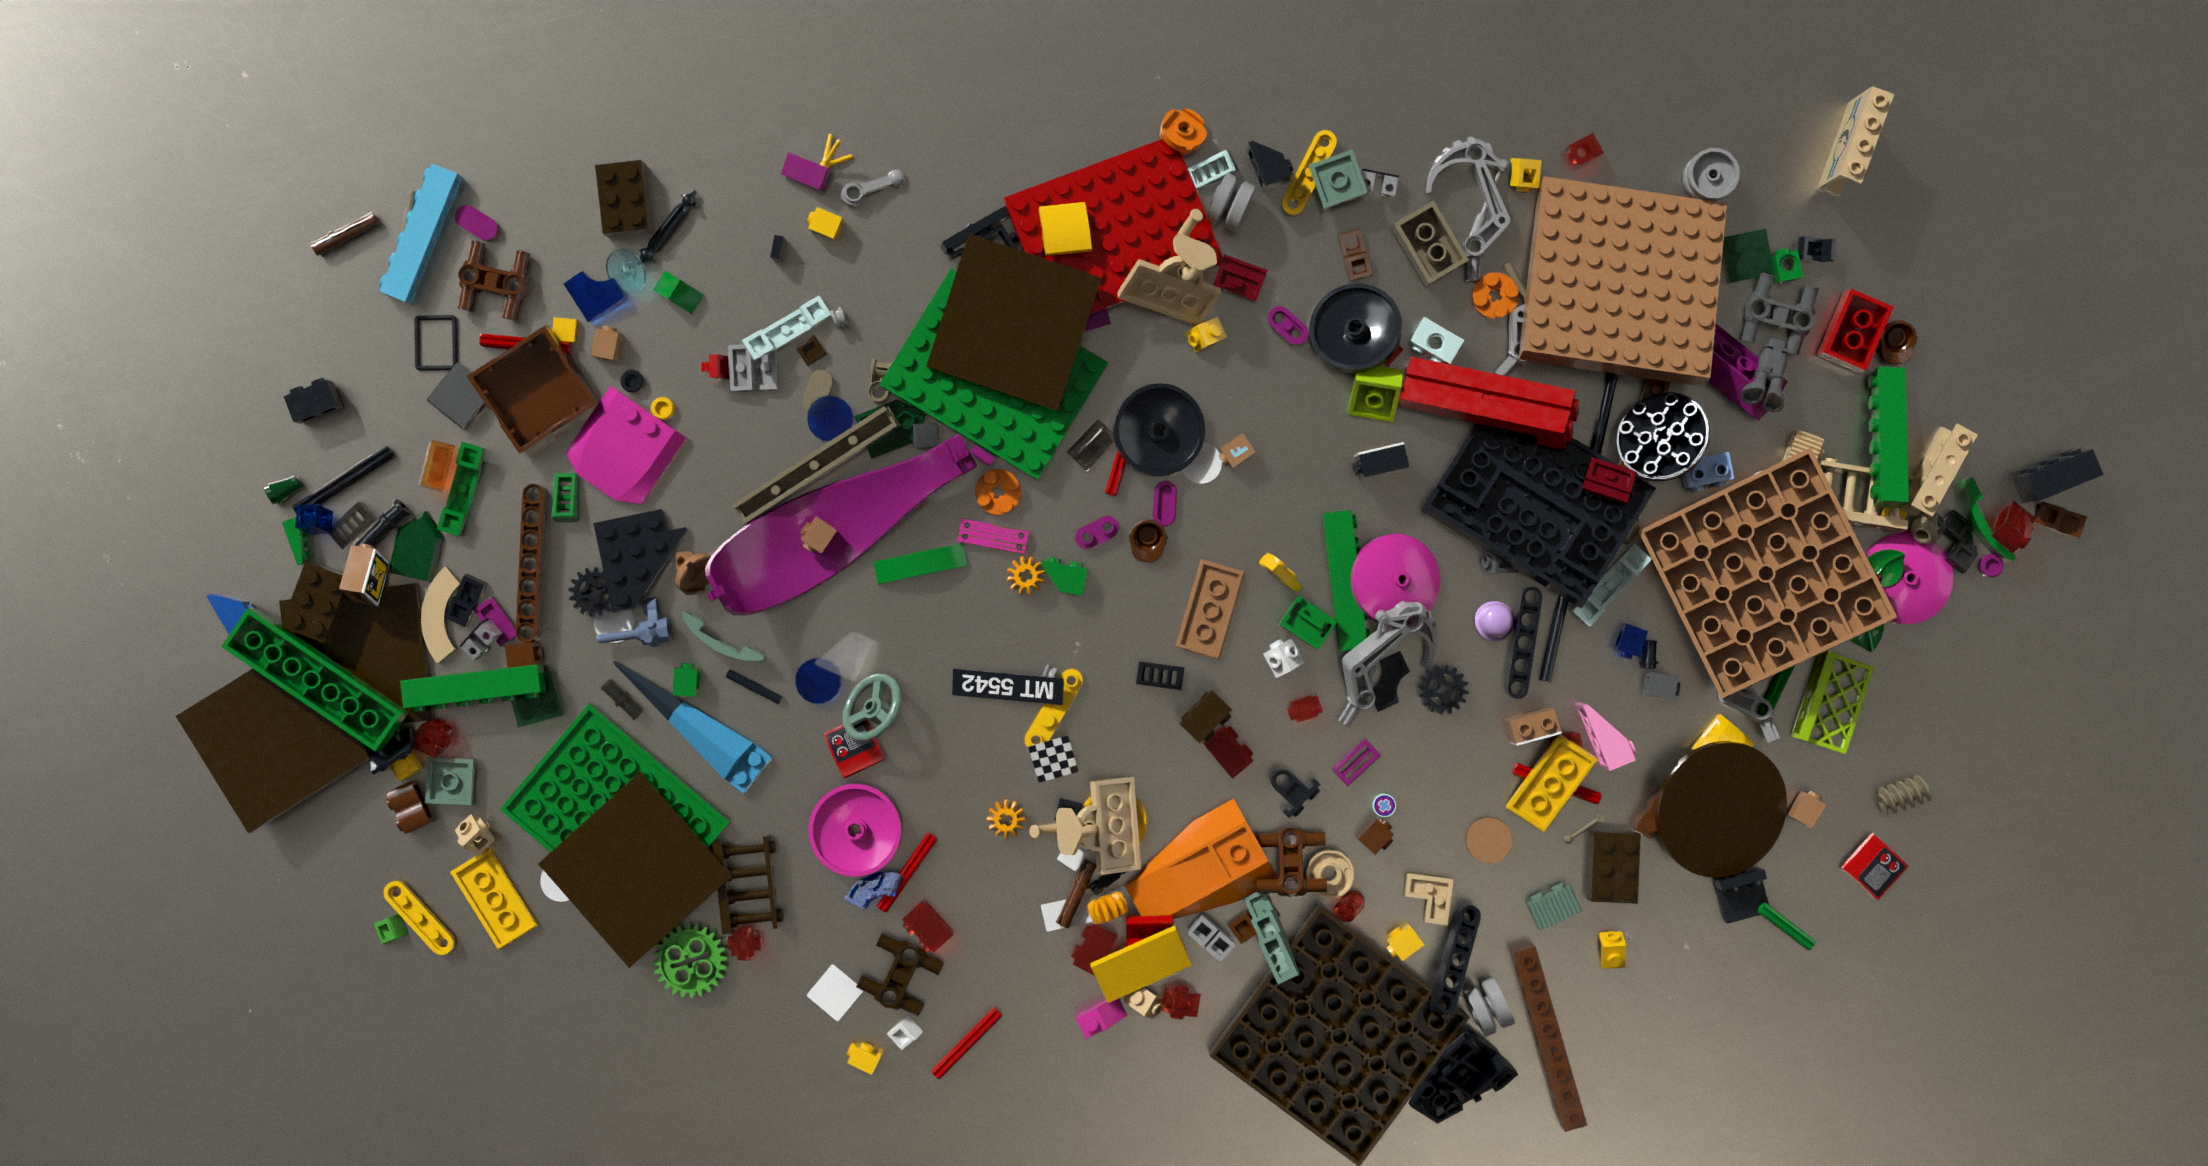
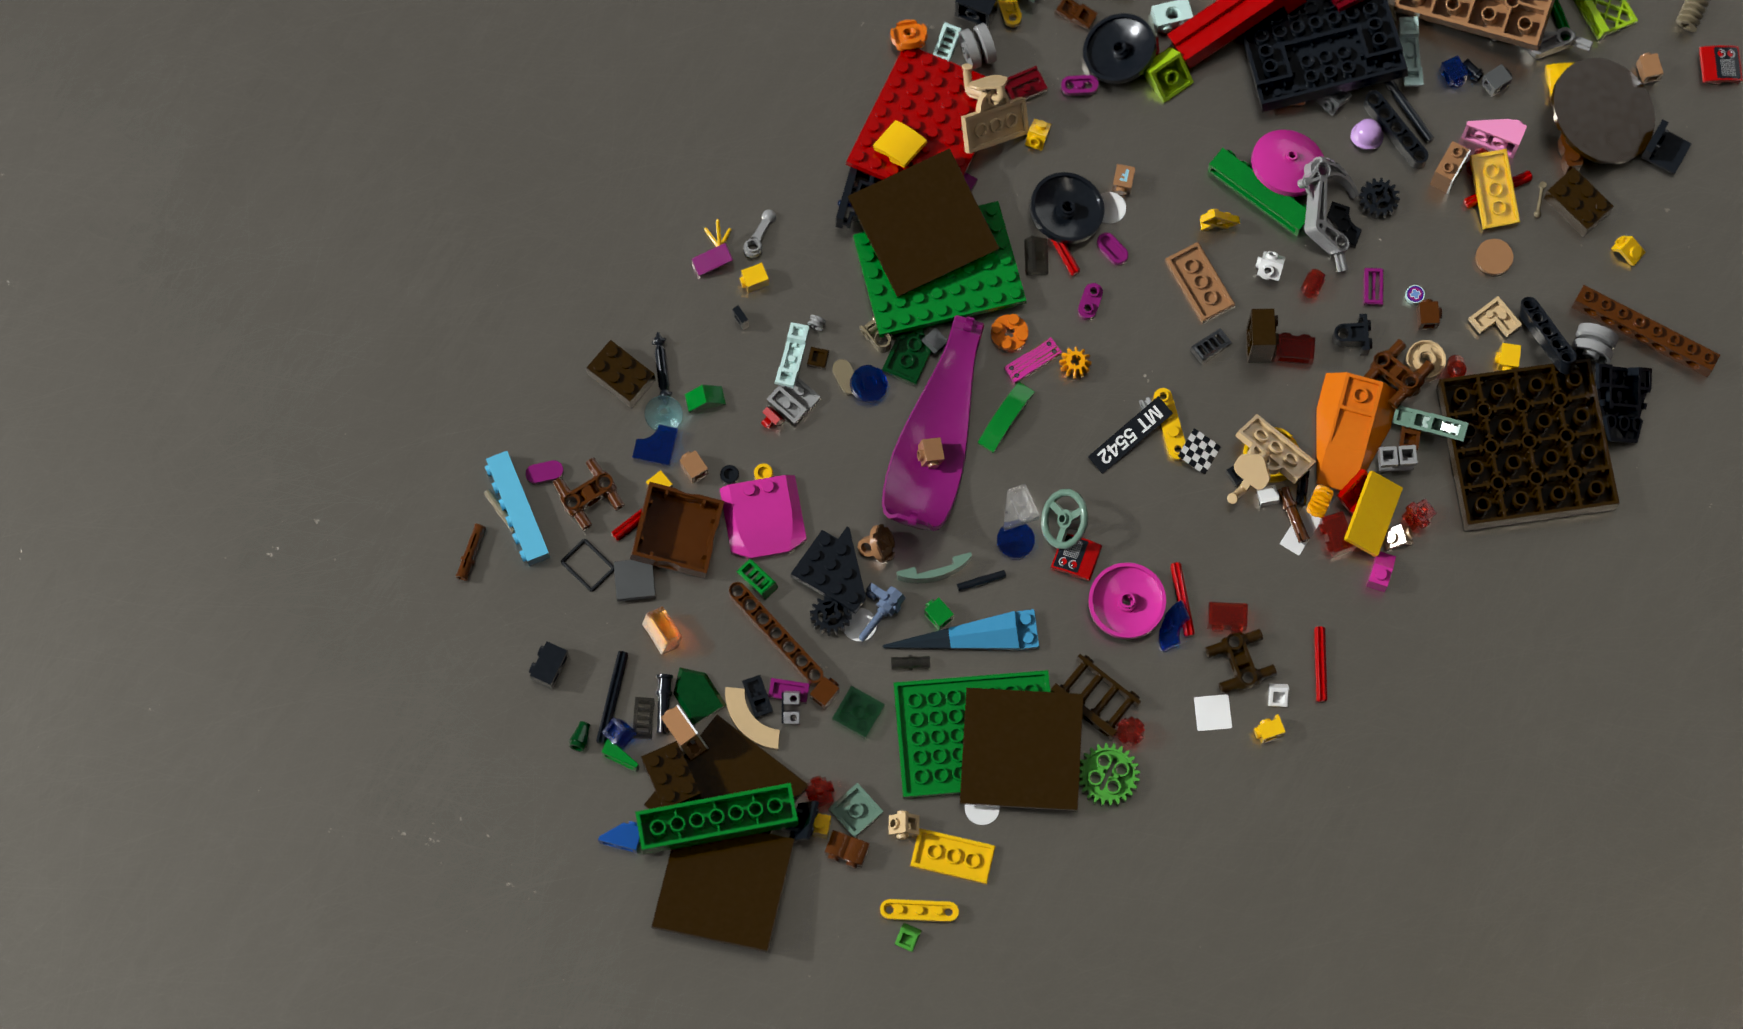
camera: 45 degrees left, 15 degrees down
green brick [400,664,546,712] -> none
green slope [437,441,485,536] -> none
dark tan tile [732,406,901,525] -> none
magenta tile [971,445,997,467] -> none
light orange gear [987,799,1026,839] -> none
green slope [1041,557,1088,596] -> none
reddish brown hat [1129,519,1168,562] -> none
green piece [1278,595,1338,650] -> none
black piece [1352,442,1410,480] -> none
sand green brick [1526,883,1582,930] -> none
green axle [1757,903,1816,950] -> none

